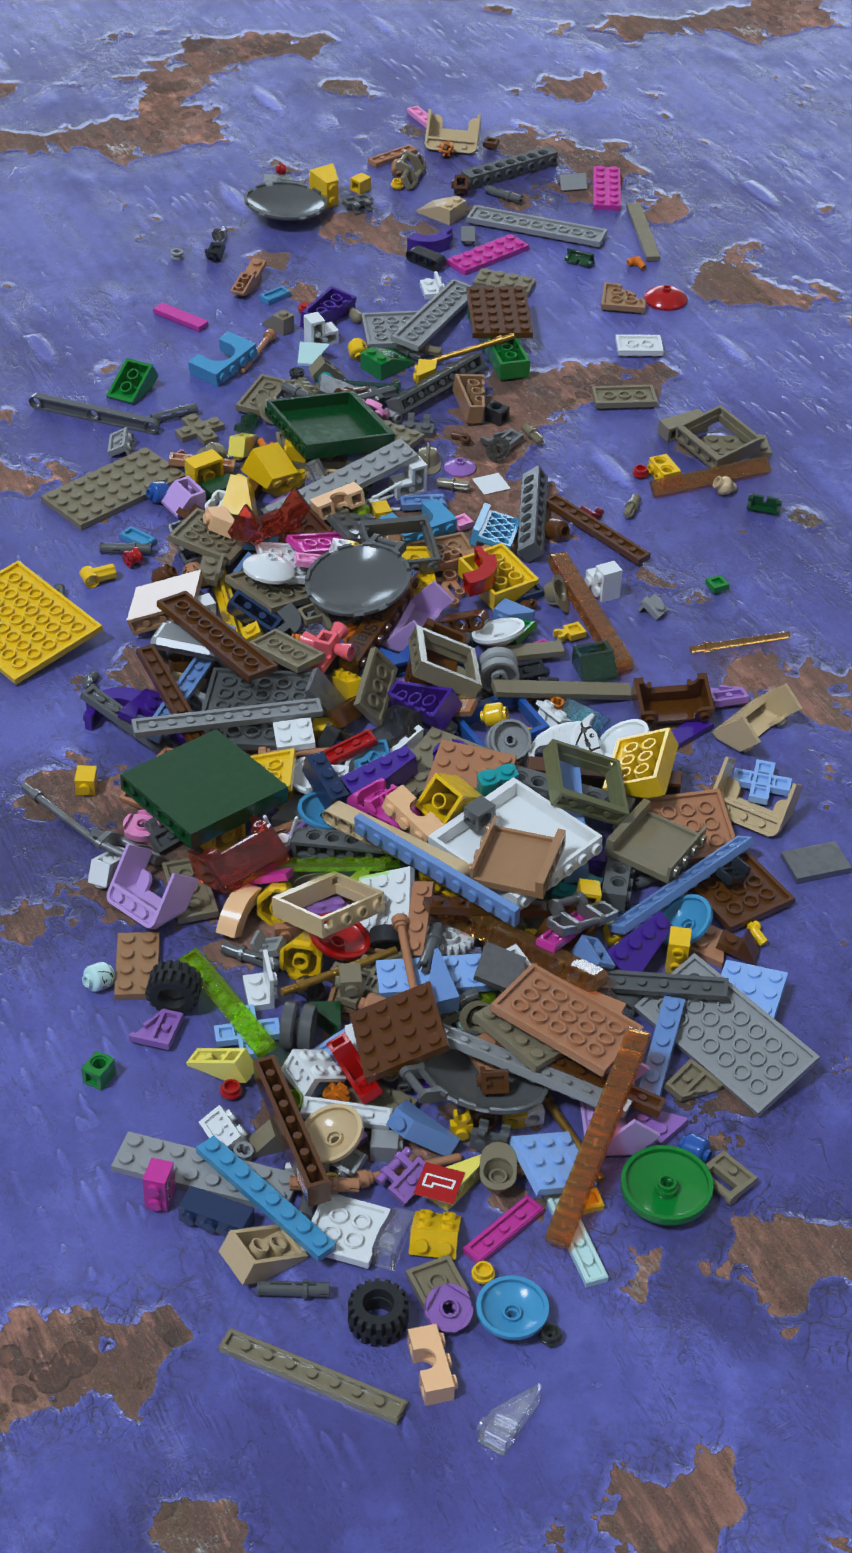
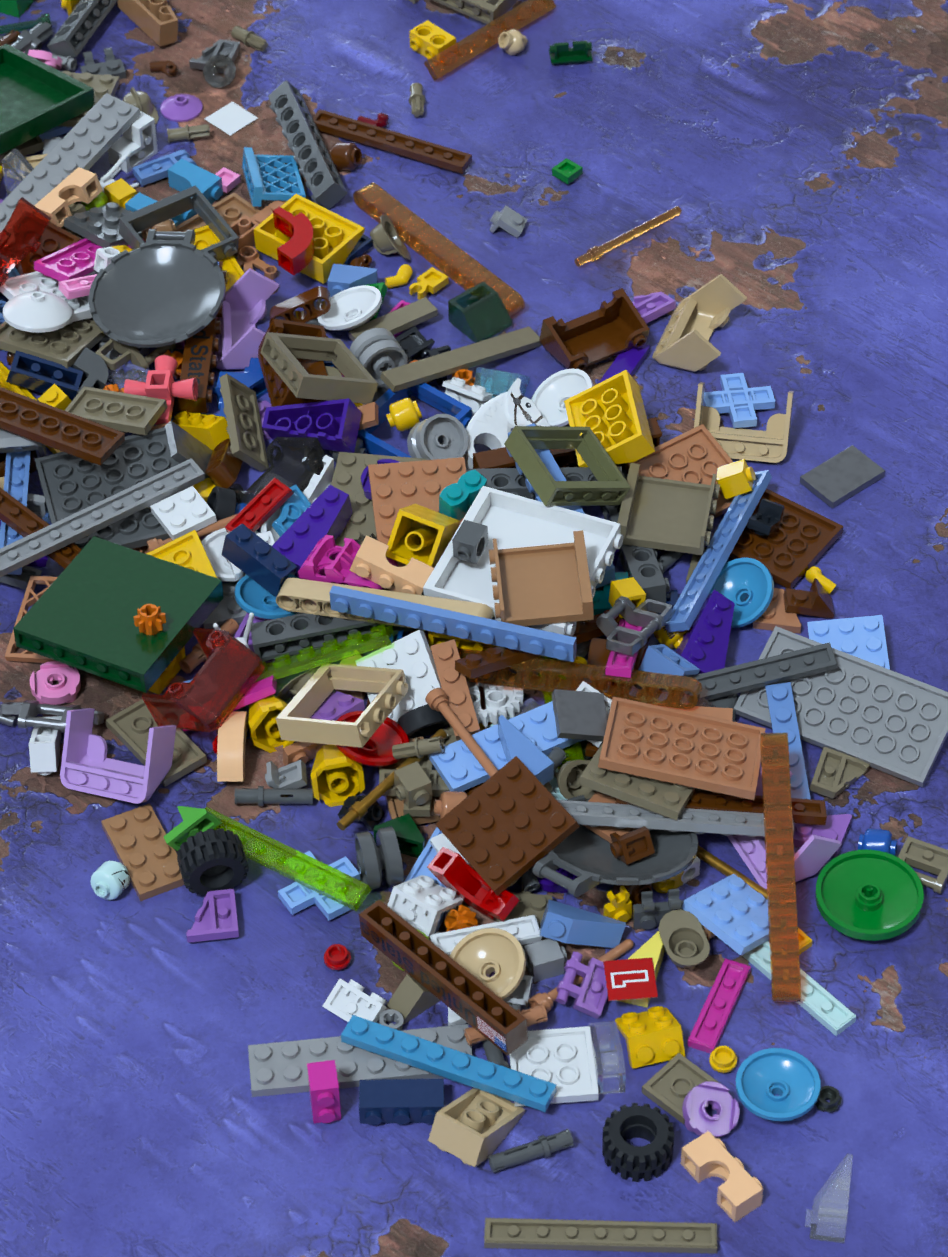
camera: 20 degrees left, 5 degrees up
green brick [81,1051,116,1091] -> none
dark grey plate [143,817,181,853] -> none
light yellow slope [186,1048,254,1083] -> none
white bracket [243,950,278,1011] -> none
dark grey pin [417,922,446,973] -> none
black brick [484,400,510,427] -> none
white brick [584,561,623,603] -> none
red plate [632,464,649,479] -> none
yellow brick [665,926,692,973] -> none
none -> orange gear [134,604,166,635]
none -> bright green slope [163,806,222,851]
none -> yellow arm [385,264,413,288]
none -> dark tan axle [392,736,445,759]
none -> yellow brick [716,459,756,499]

